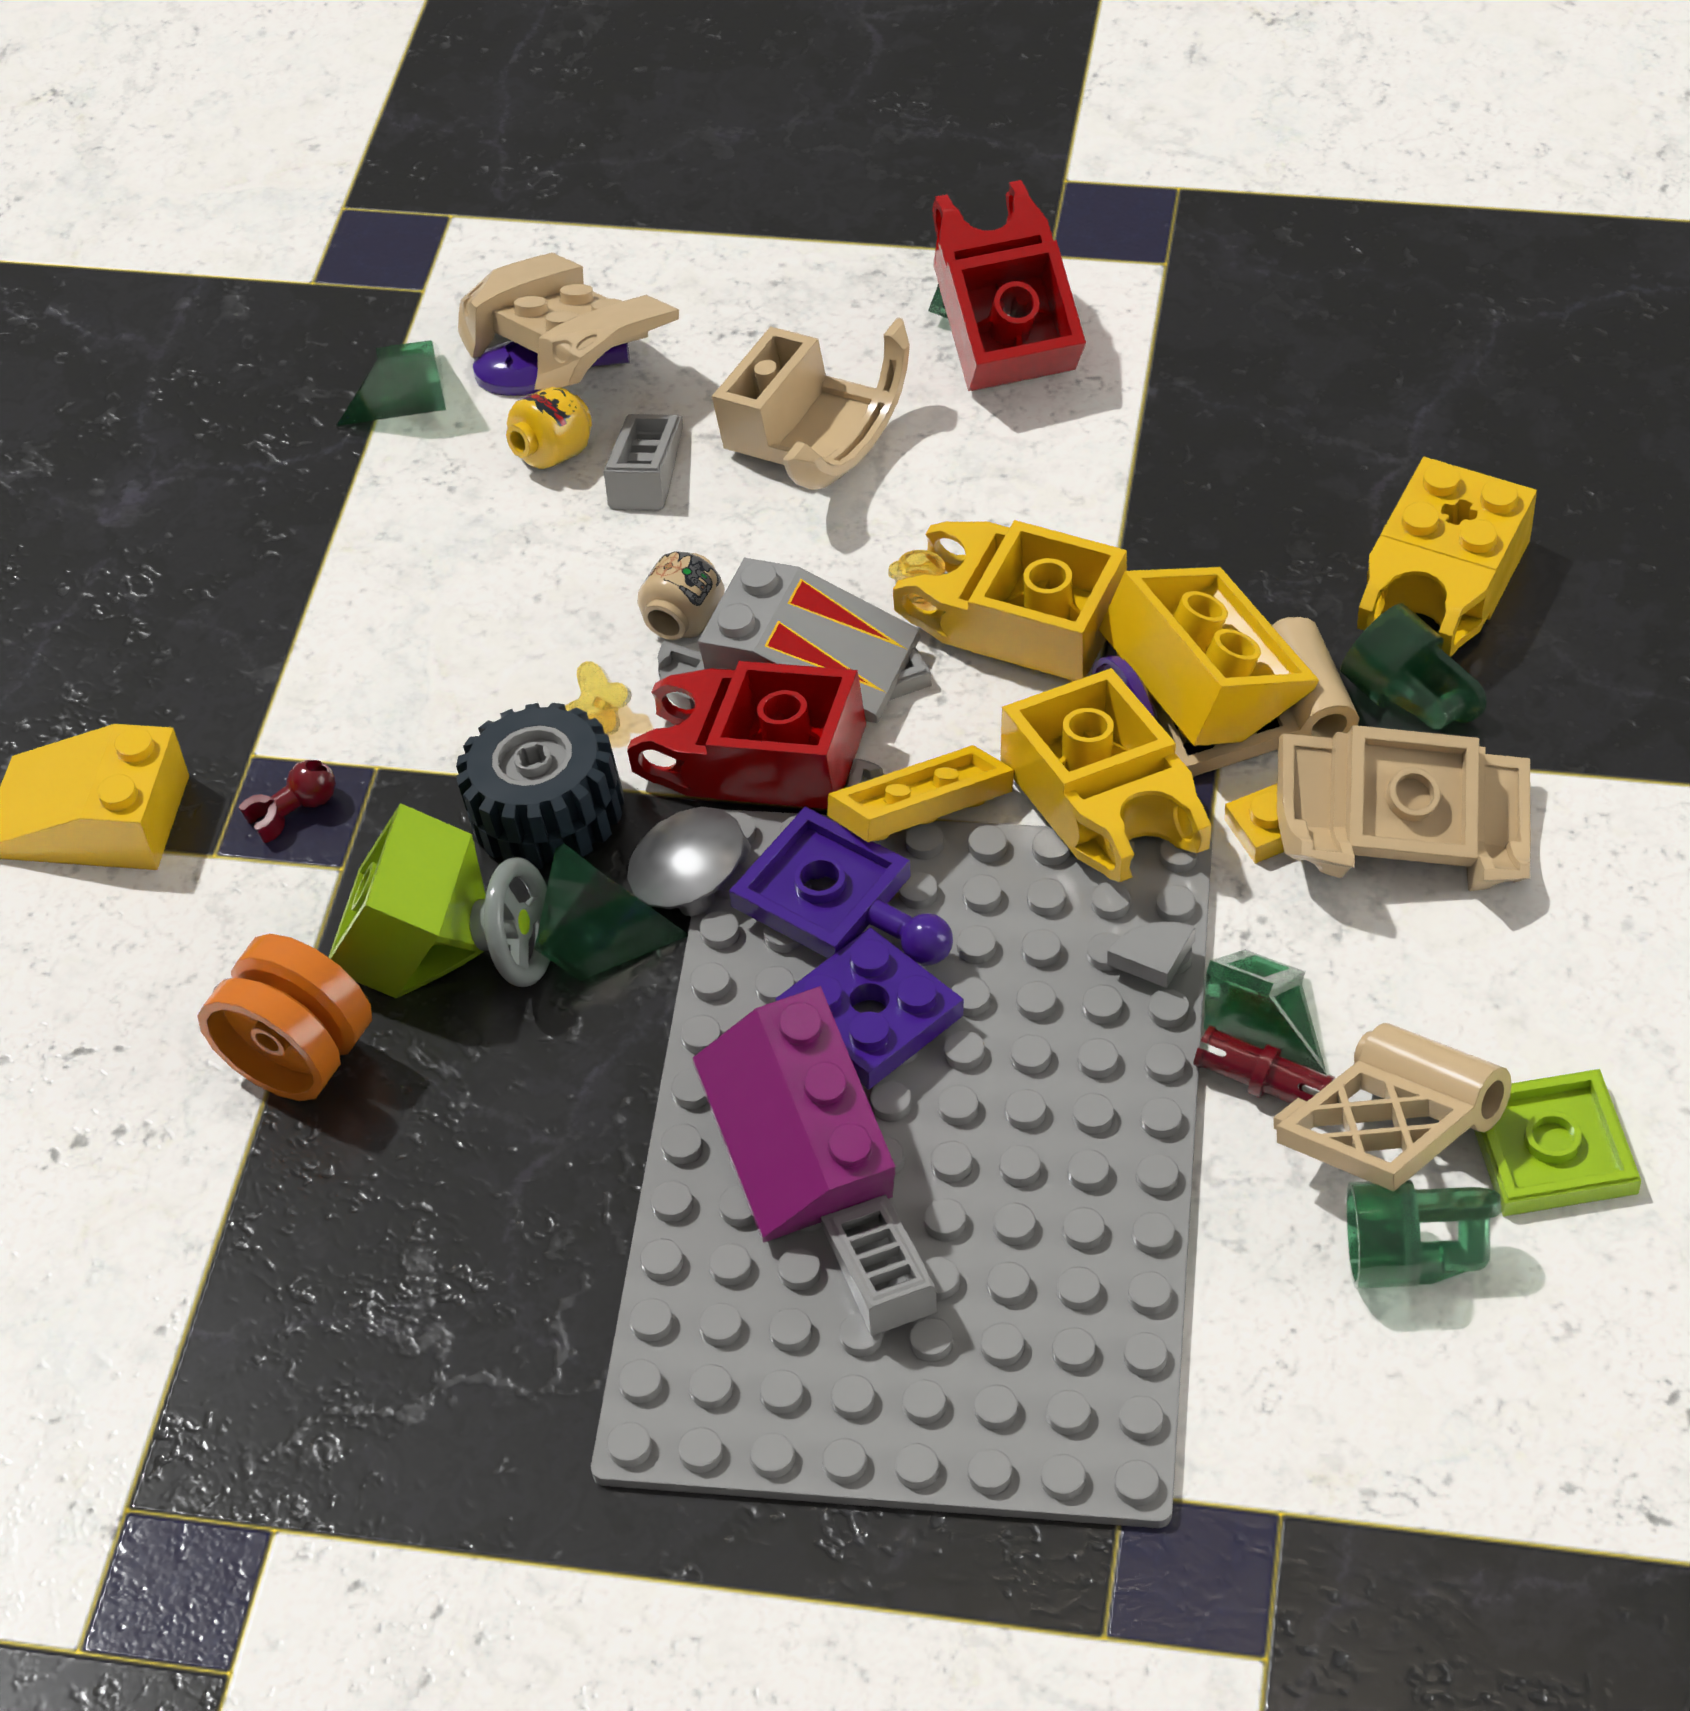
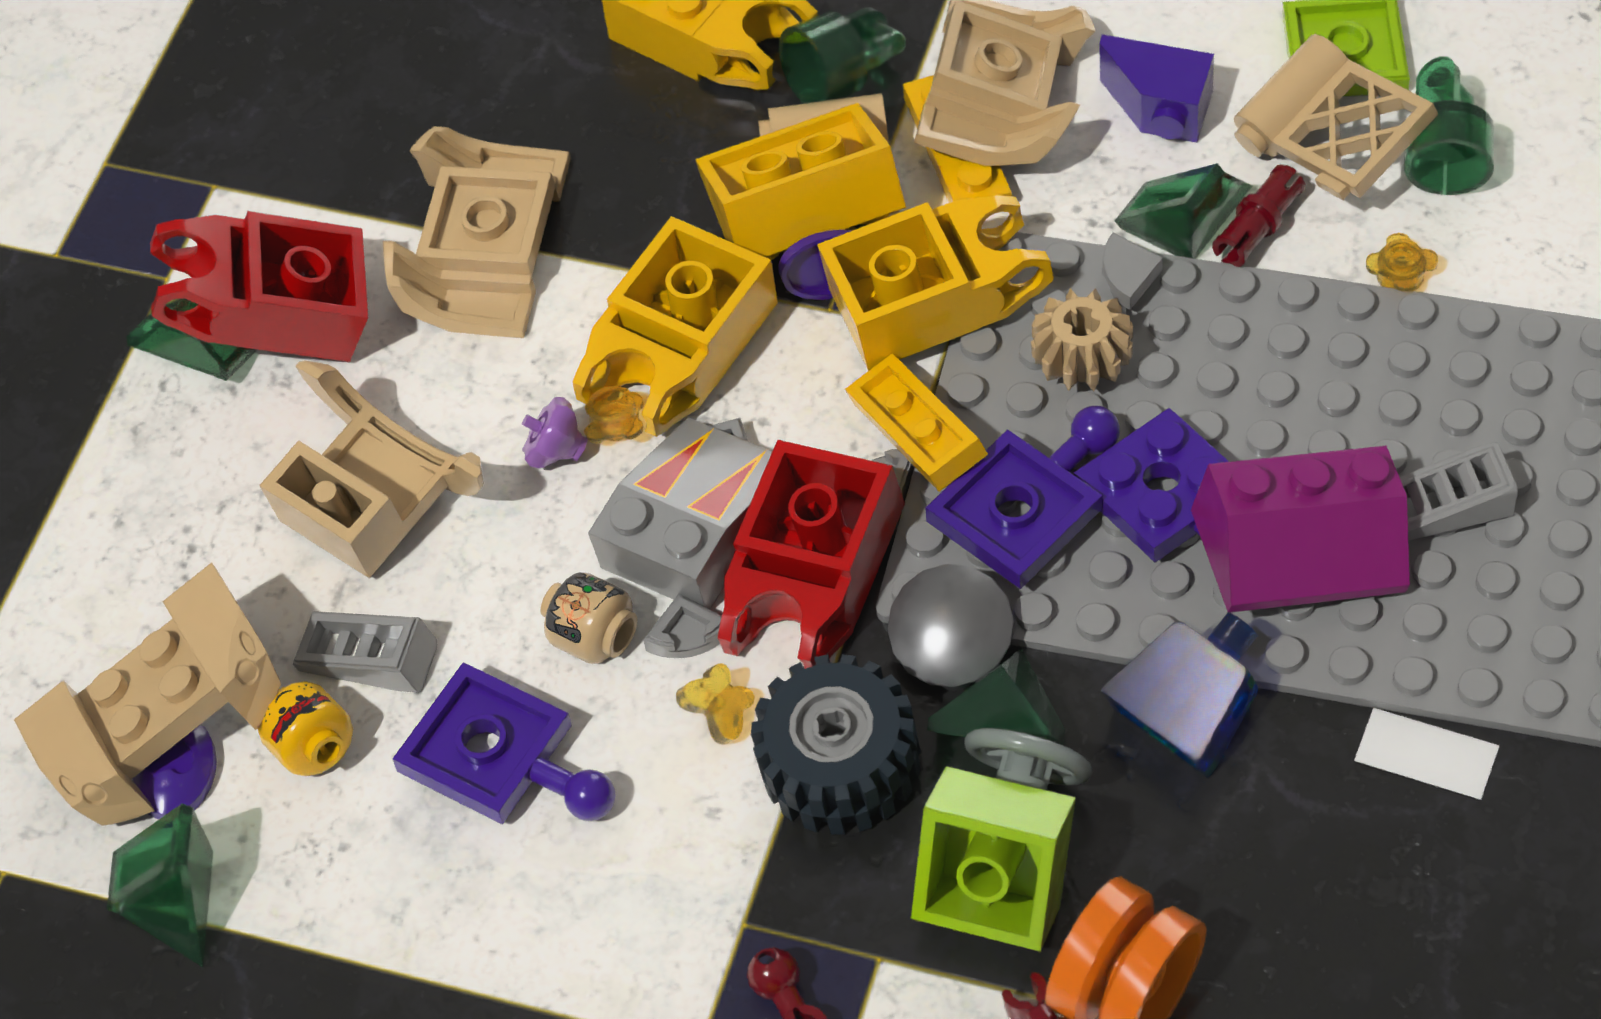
camera: 80 degrees left, 5 degrees up
none -> tan piece [383,126,571,338]
none -> dark purple plate [392,662,616,825]
none -> medium lavender piece [522,397,588,469]
none -> tan gear [1031,287,1133,392]
none -> dark purple slope [1099,34,1214,143]
none -> clear blue torso [1101,612,1259,779]
none -> white sticker [1354,708,1499,800]
none -> clear yellow plate [1366,233,1438,291]

